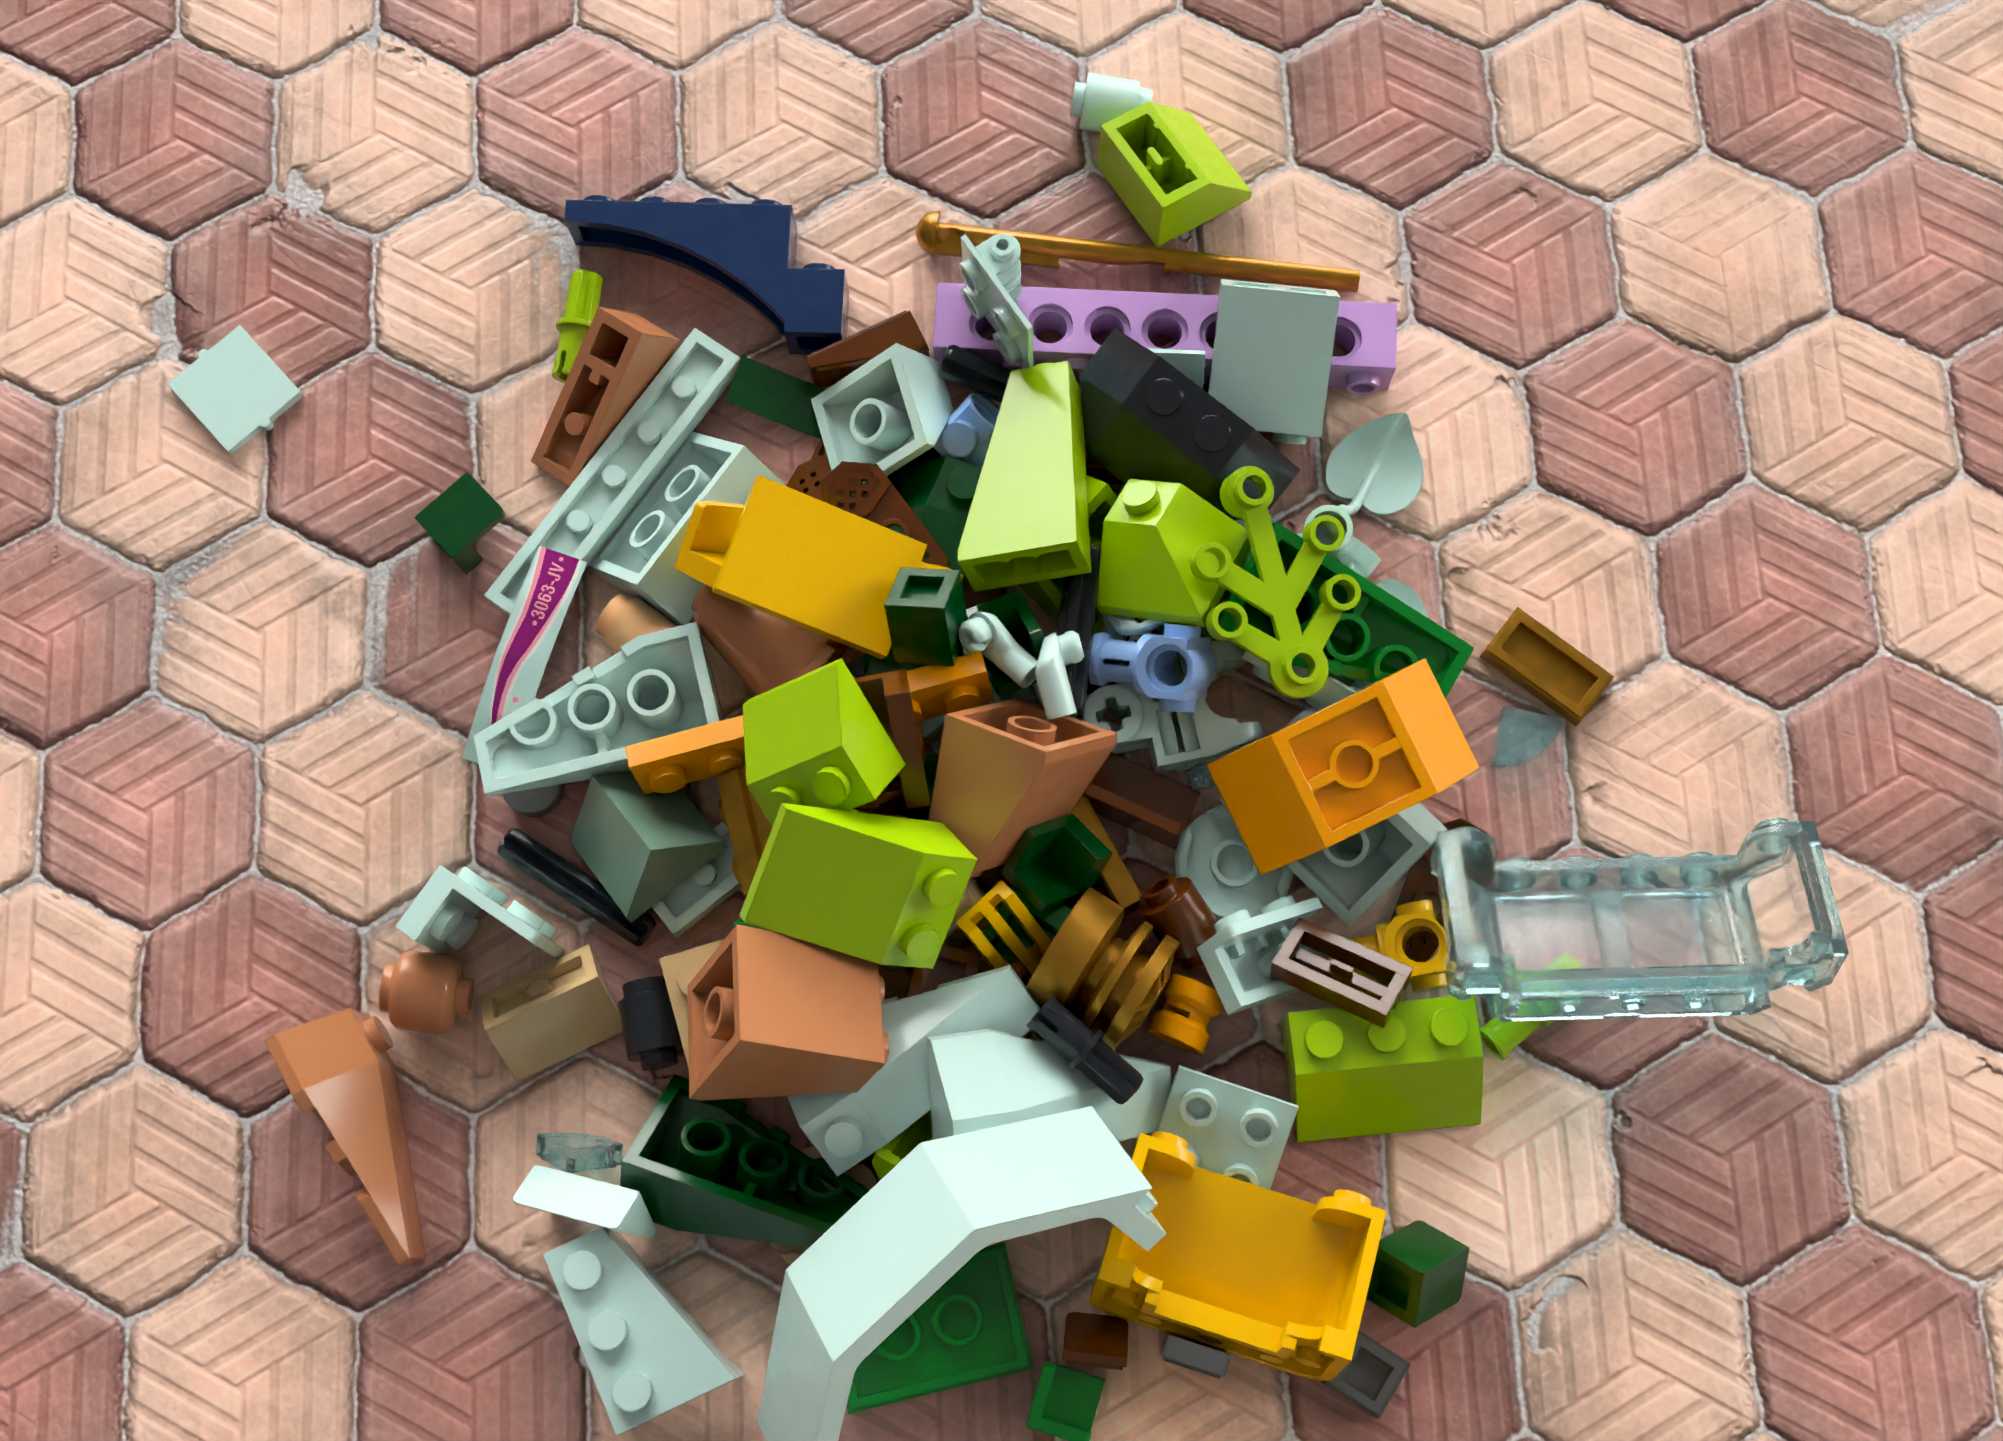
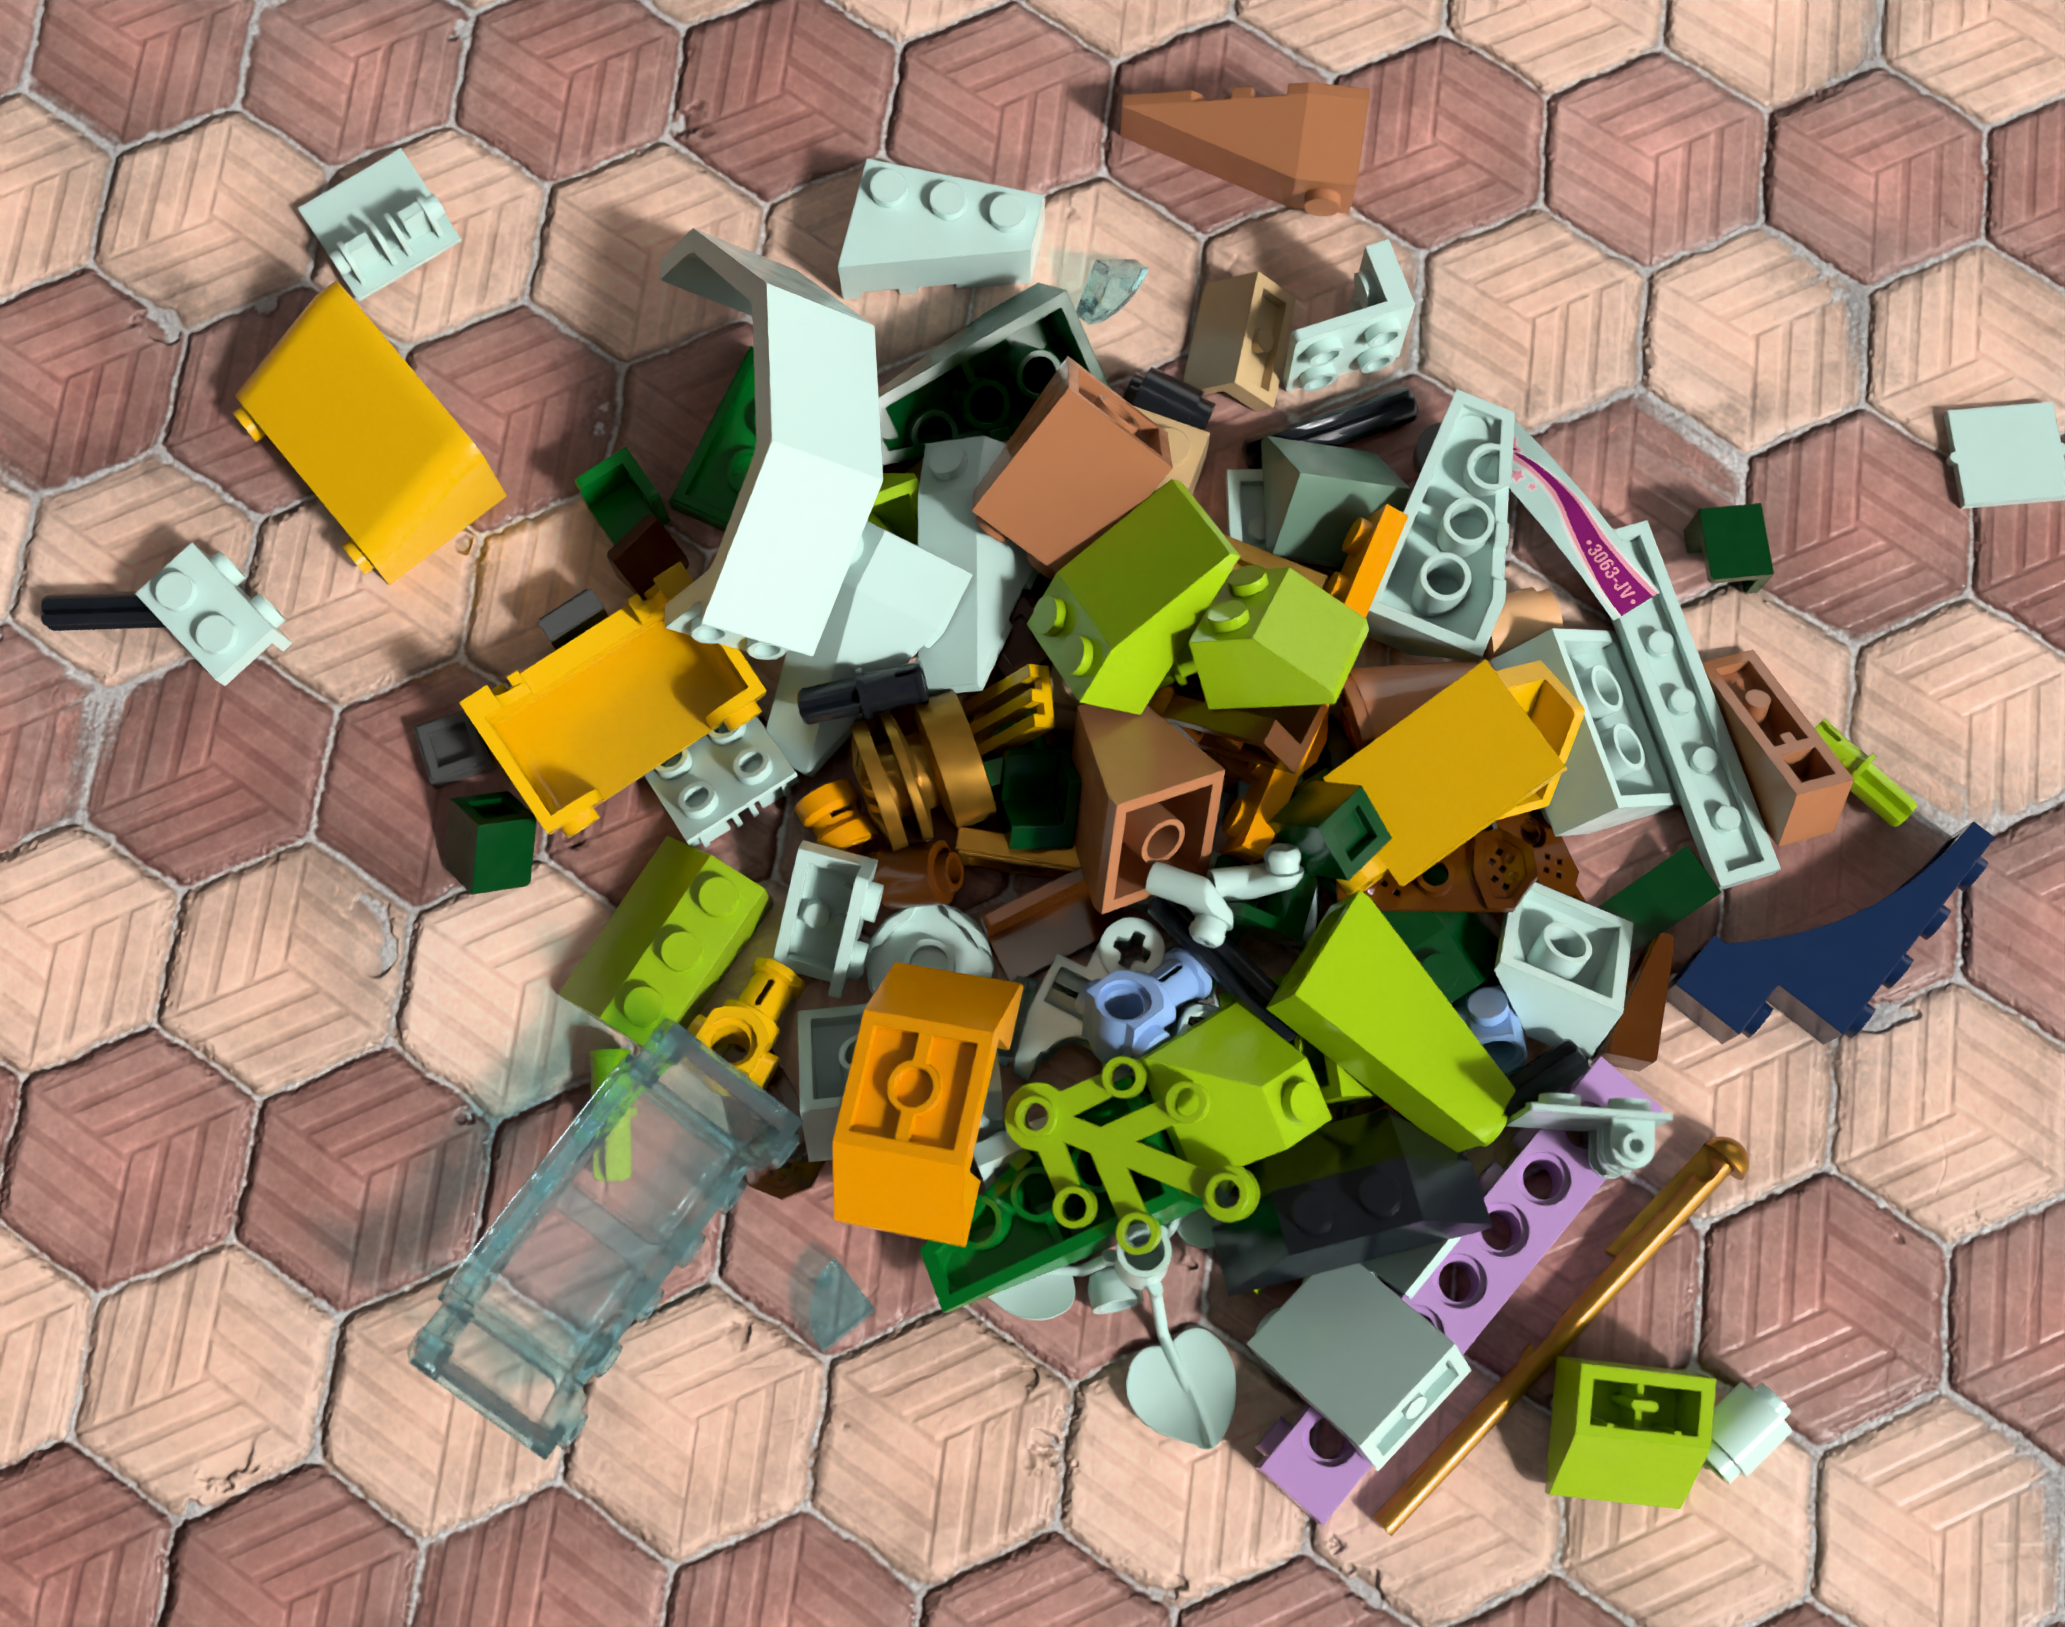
camera: 125 degrees right, 0 degrees up
nougat head [379,950,474,1034] -> none
light aqua slope [513,1165,657,1238] -> none
reddish brown tile [1270,917,1413,1028] -> none
pearl gold tile [1480,607,1614,727] -> none

